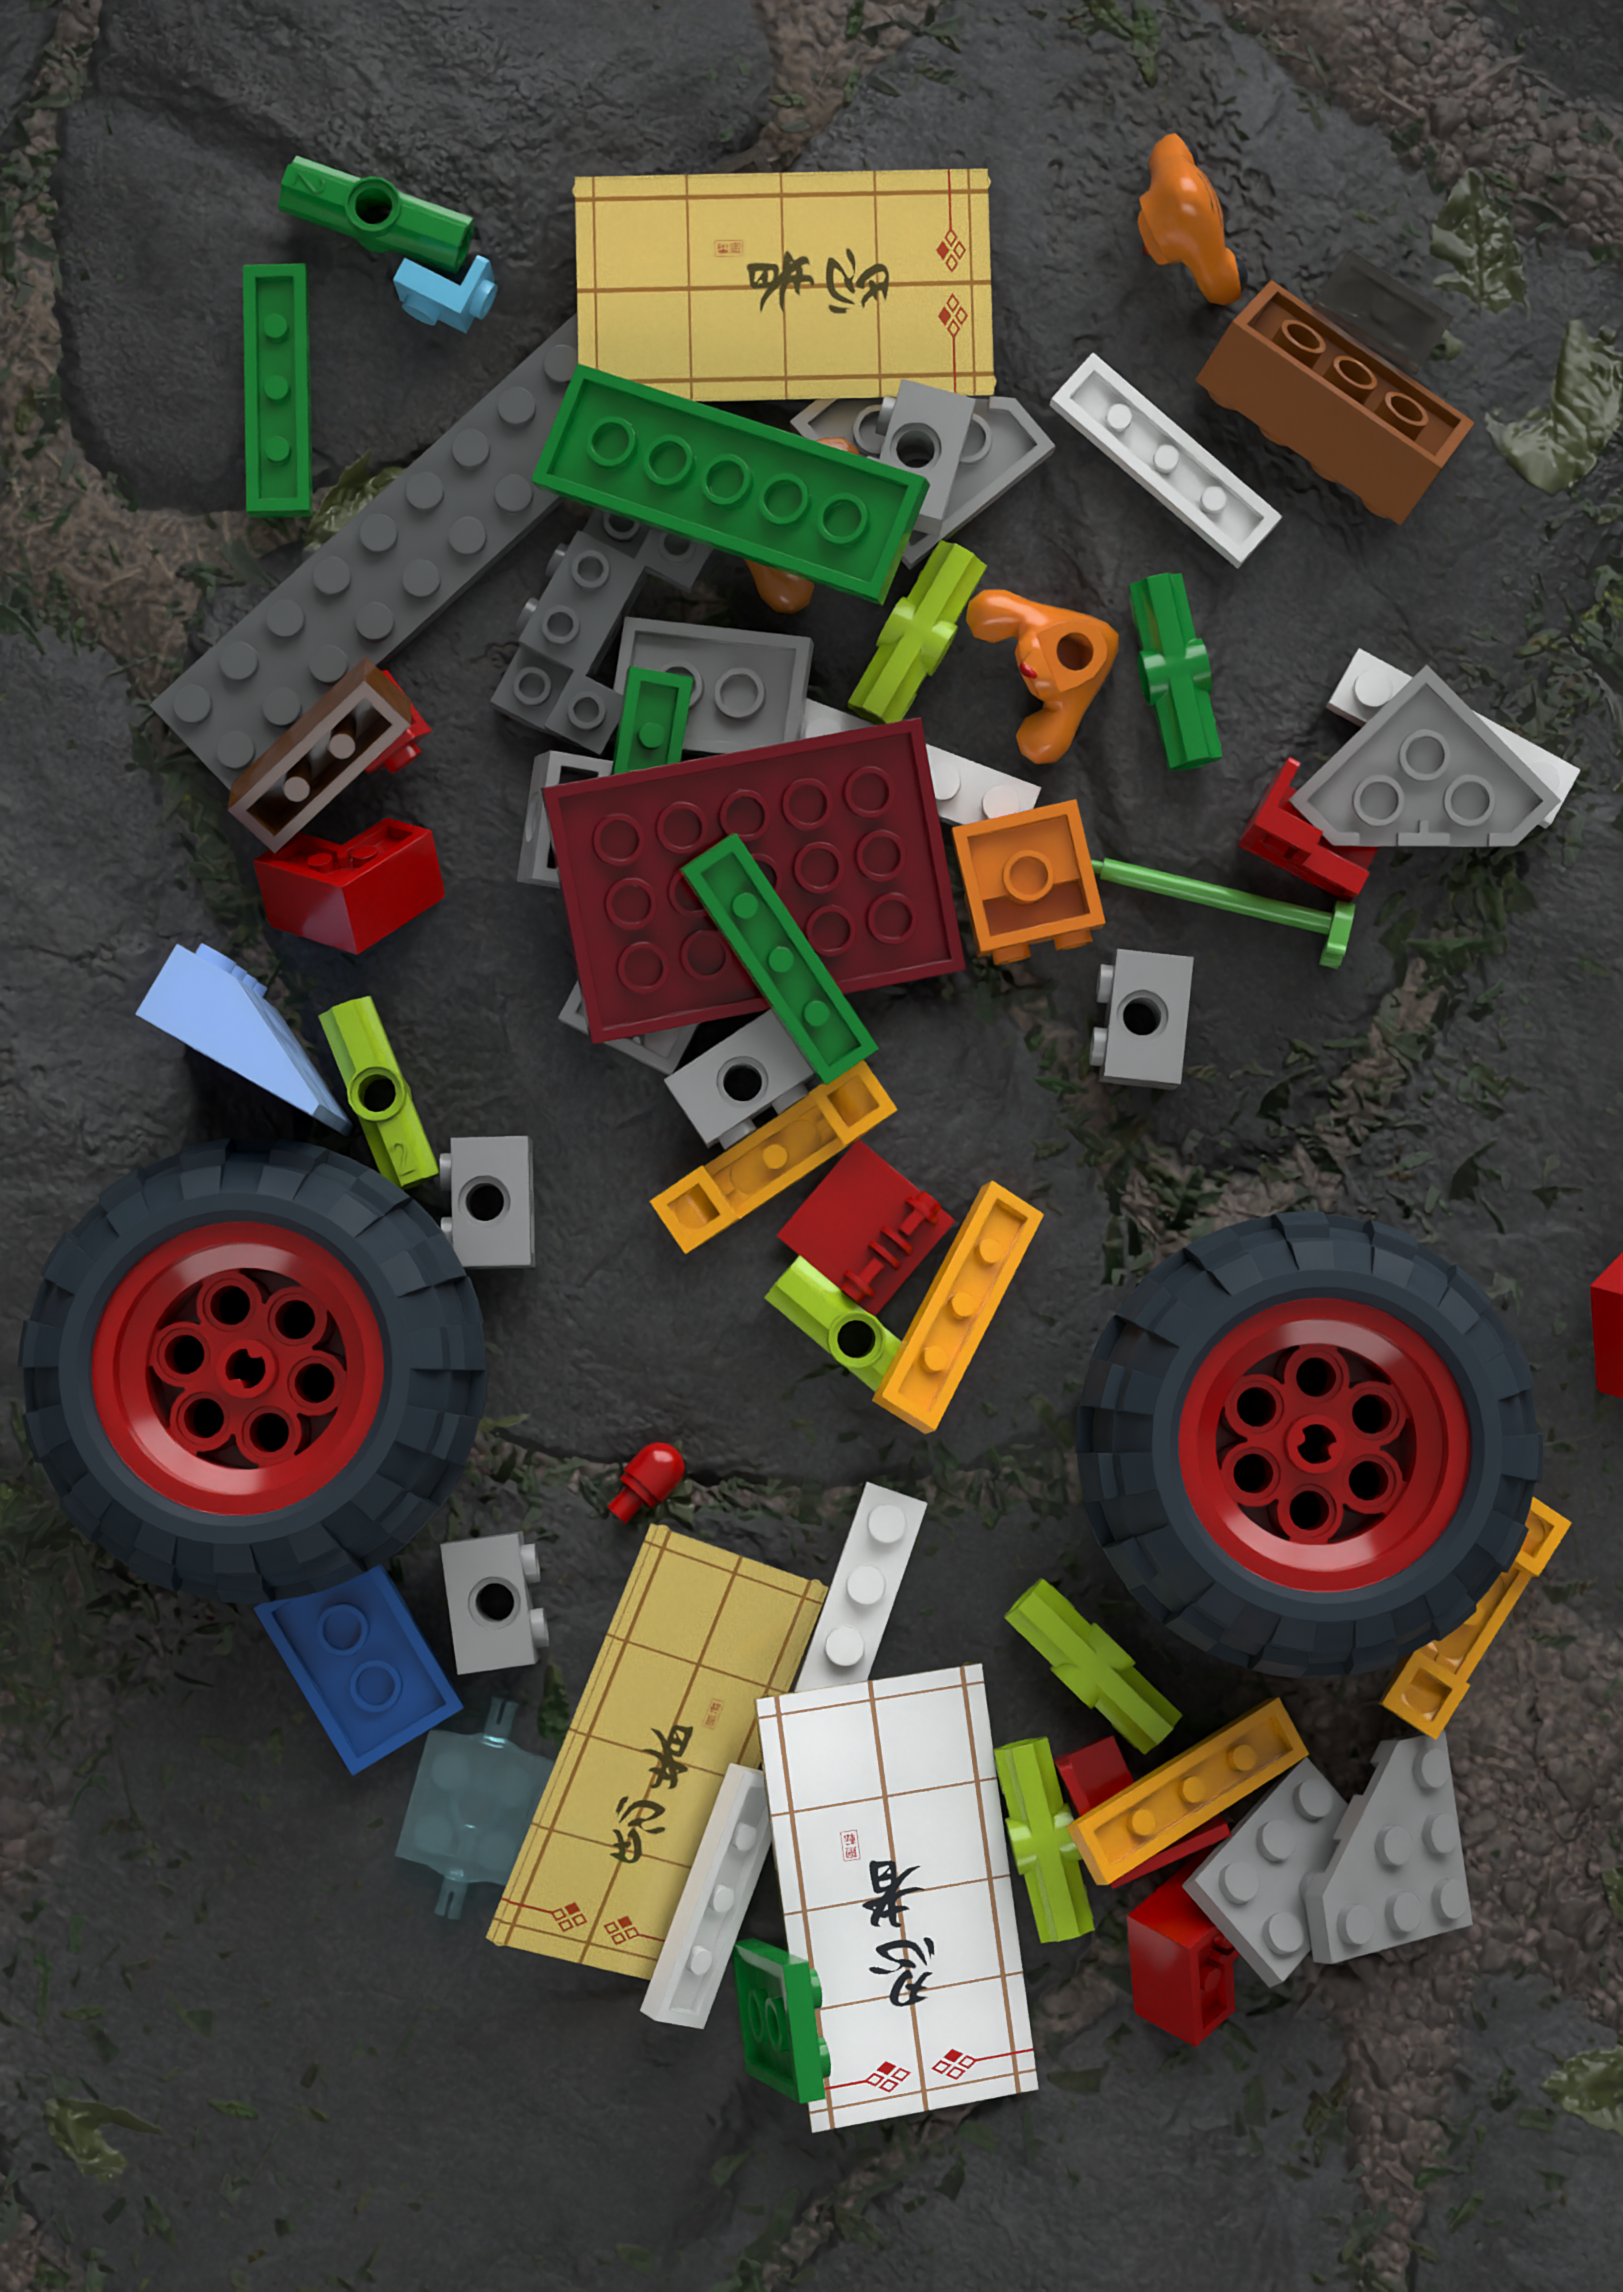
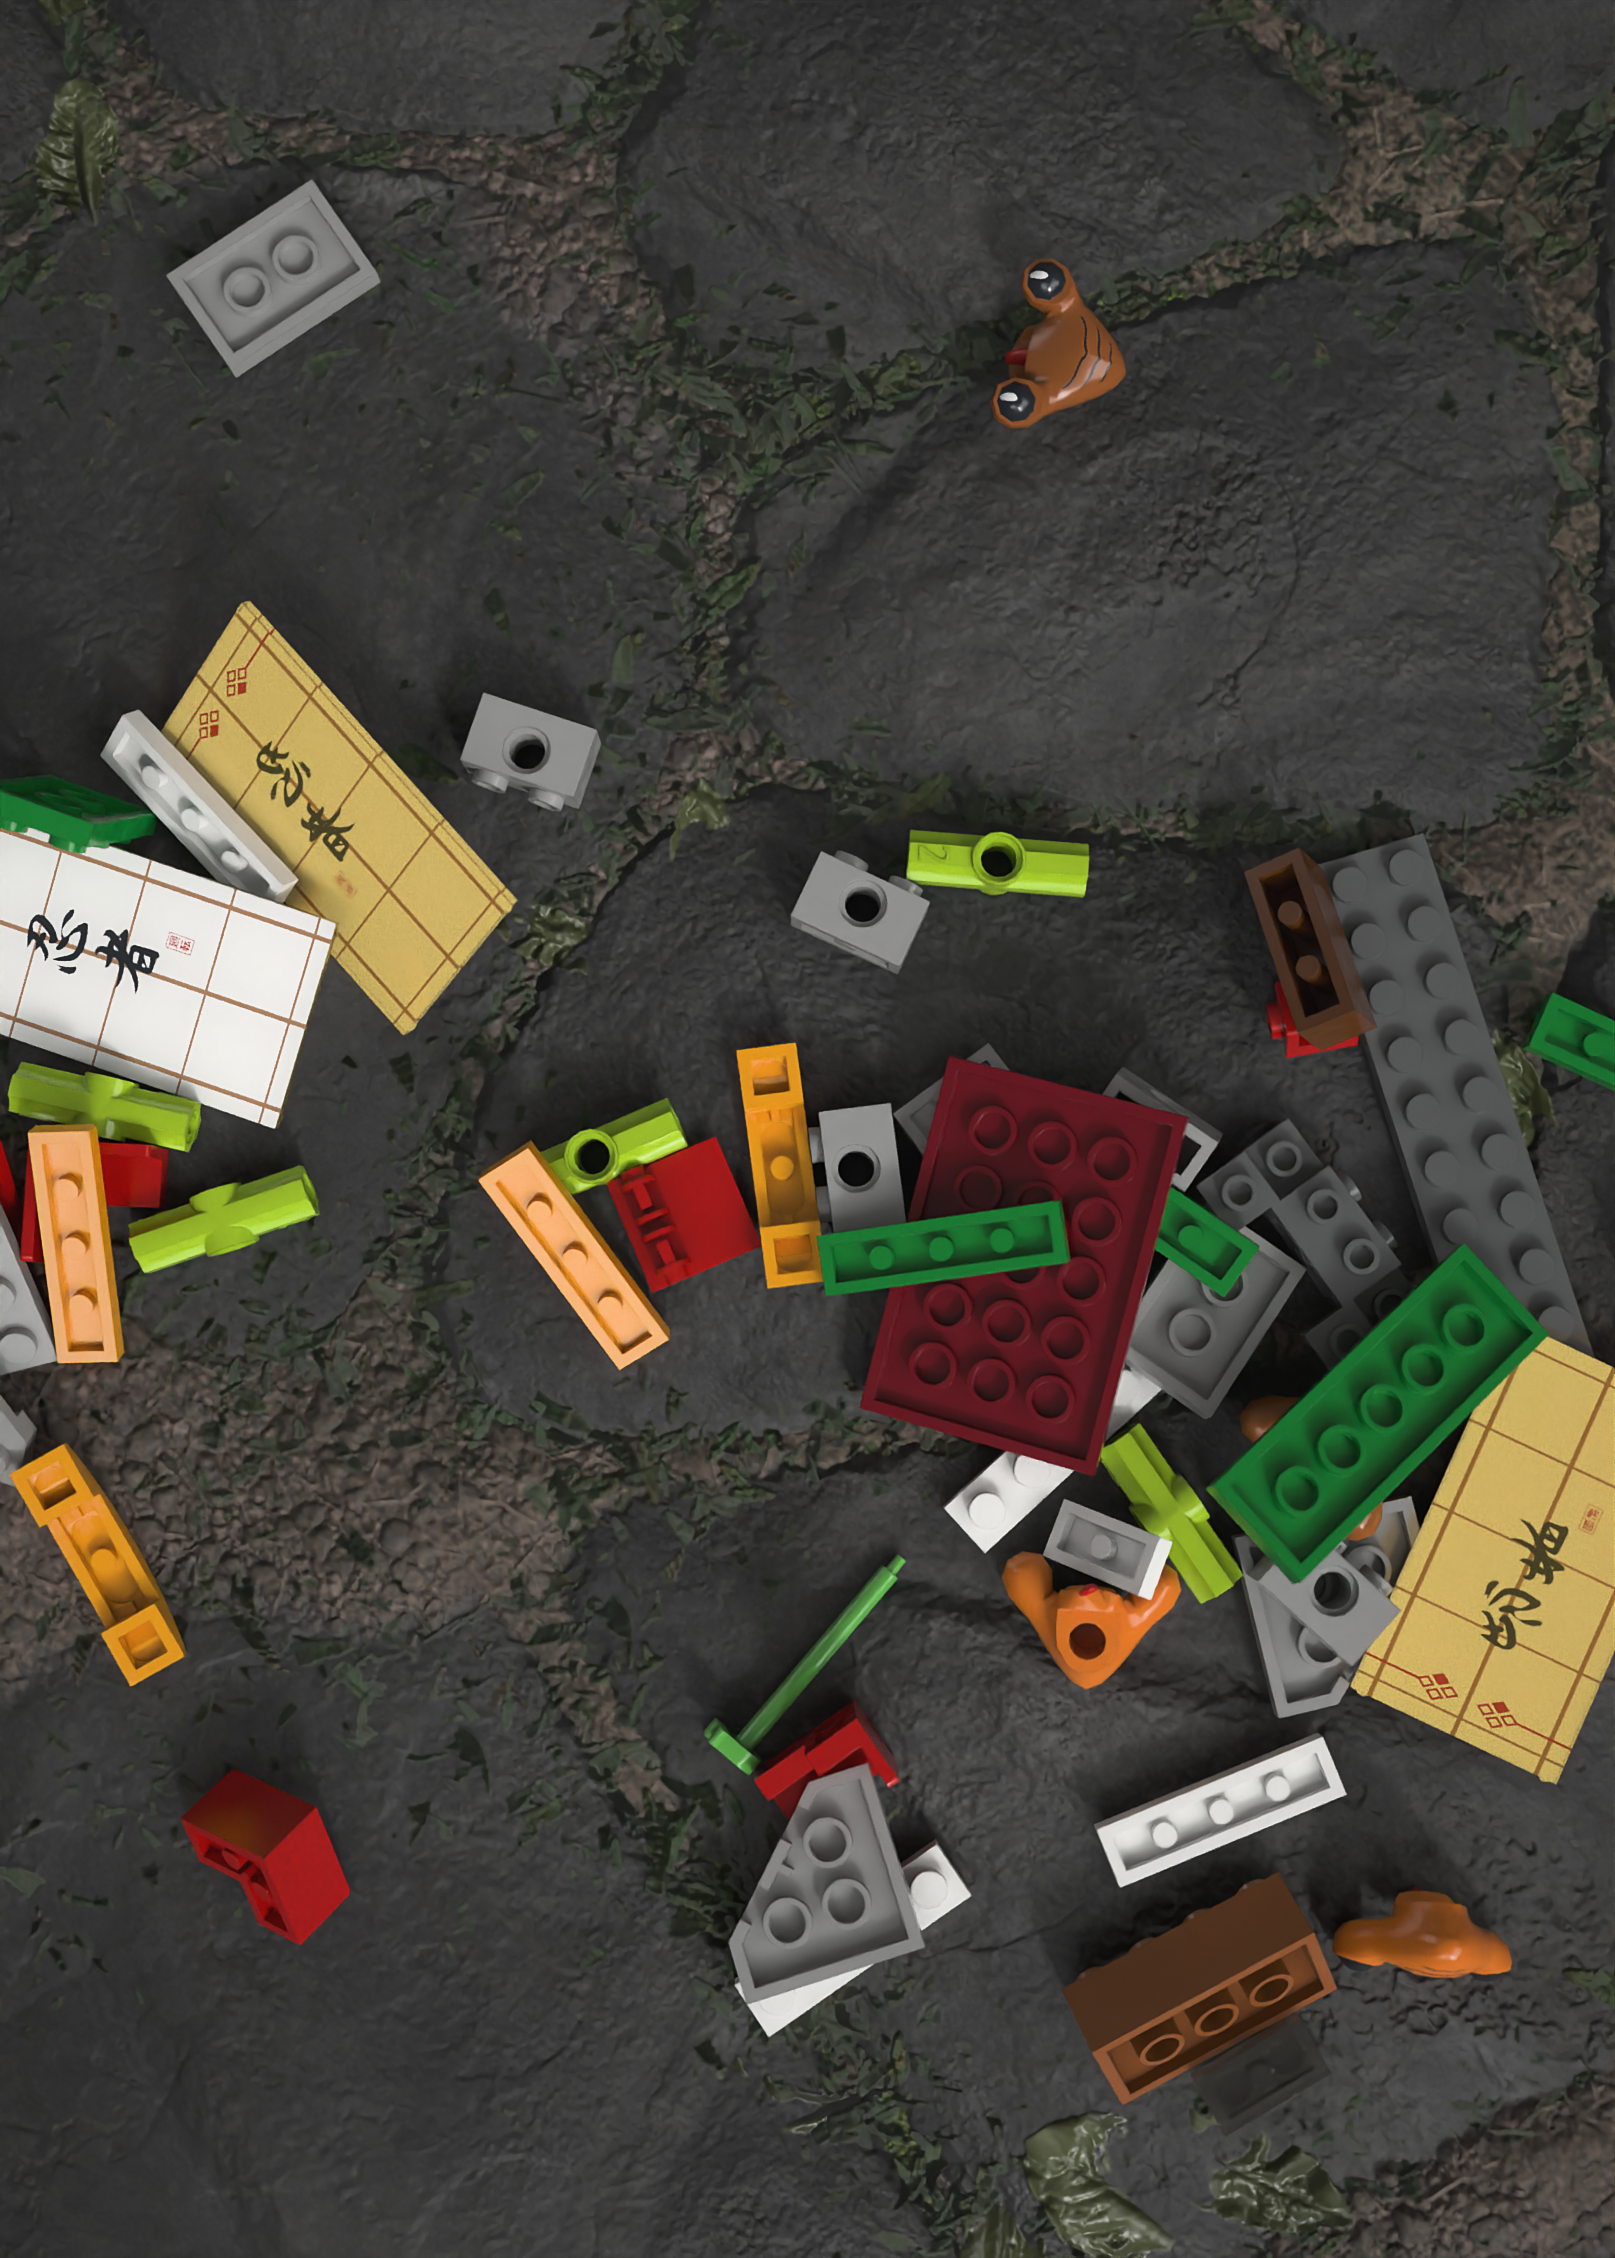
camera: 120 degrees right, 0 degrees up
black wheel [18,1138,488,1604] -> none
light blue slope [136,943,354,1137] -> none
red panel [253,817,445,955] -> none
blue plate [253,1563,466,1776] -> none
clear light blue plate [395,1697,556,1919] -> none
red cylinder [607,1442,685,1524] -> none
white plate [793,1482,928,1694] -> none
orange plate [950,799,1106,965] -> none
black wheel [1075,1211,1544,1678] -> none
light grey brick [1089,949,1194,1090] -> none
green piece [1127,573,1223,771] -> none
none -> light grey plate [166,179,381,378]
none -> white plate [1043,1499,1173,1600]

